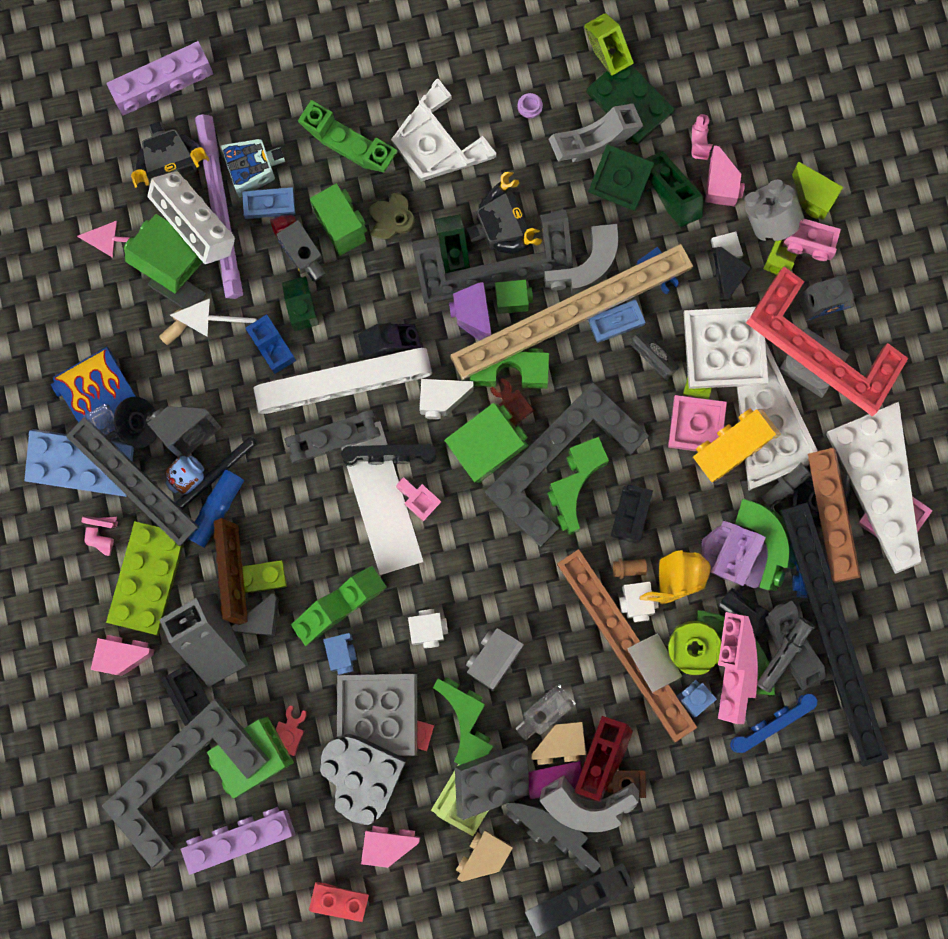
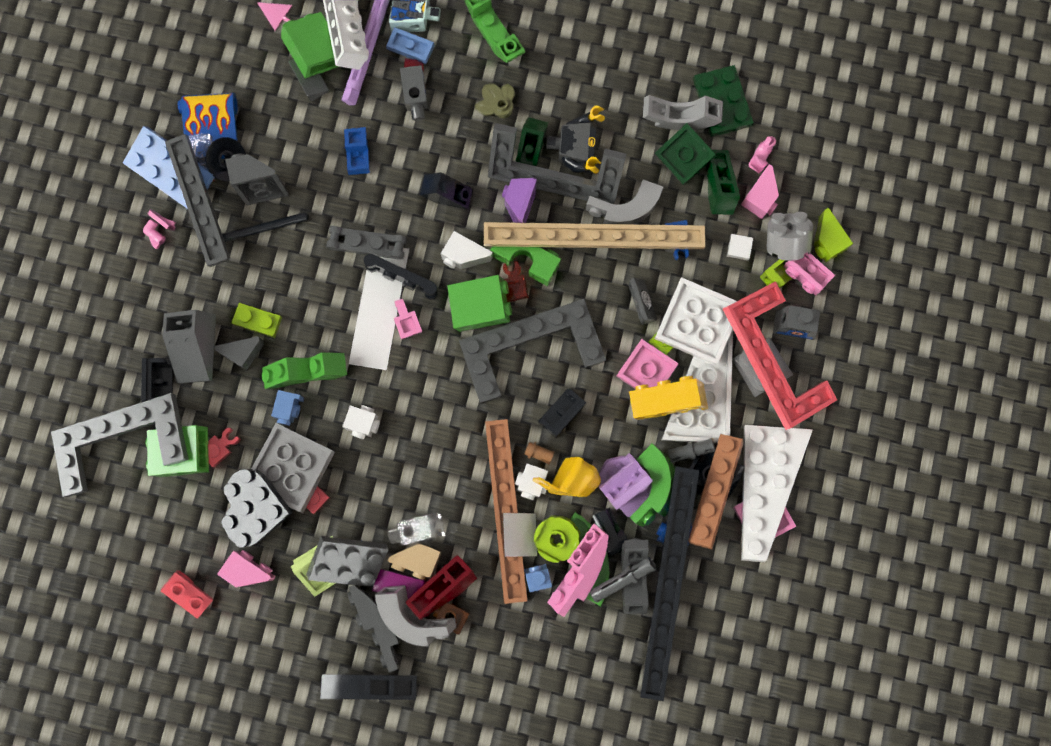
camera: 20 degrees right, 0 degrees up
bright pink slope [91,635,155,676] -> none
lime plate [106,521,184,636] -> none
tan arm [159,309,187,345] -> none
light blue head [165,456,204,494] -> none
white piece [170,298,257,336] -> none
lavender brick [181,807,296,875] -> none
blue axle [188,469,245,548] -> none
reddish brown plate [213,518,248,625] -> none
white beam [253,348,432,414] -> none
dark green slope [282,276,319,331] -> none
bright green brick [310,183,367,256] -> none
white wing [391,79,496,182] -> none
bright green arch [433,677,493,765] -> none
tan slope [456,830,513,882] -> none
light grey slope [466,628,524,691] -> none
bright green brick [495,280,533,314] -> none
lavender plate [518,93,543,118] -> none
bright green arch [547,437,609,535] -> none
lime torso [584,14,634,75] -> none
medium blue plate [588,300,646,343] -> none
black slope [711,247,751,299] -> none
blue plate [730,694,817,753] -> none

